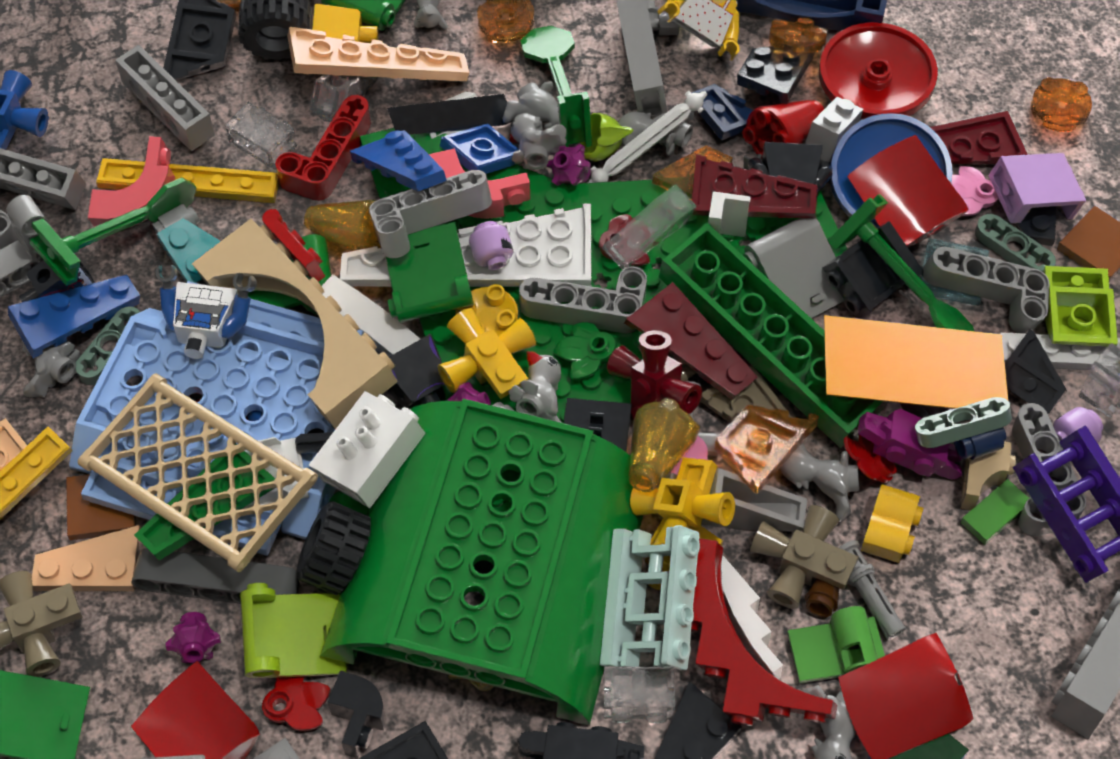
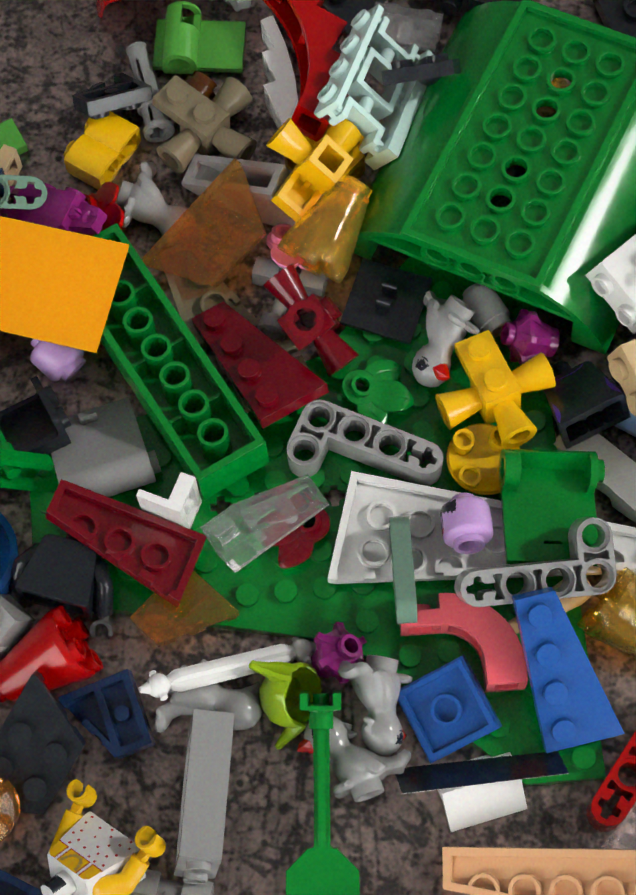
camera: 165 degrees left, 10 degrees up
none -> black wing [72,73,153,119]
none -> black plate [381,53,461,86]
none -> sand green beam [389,516,417,624]

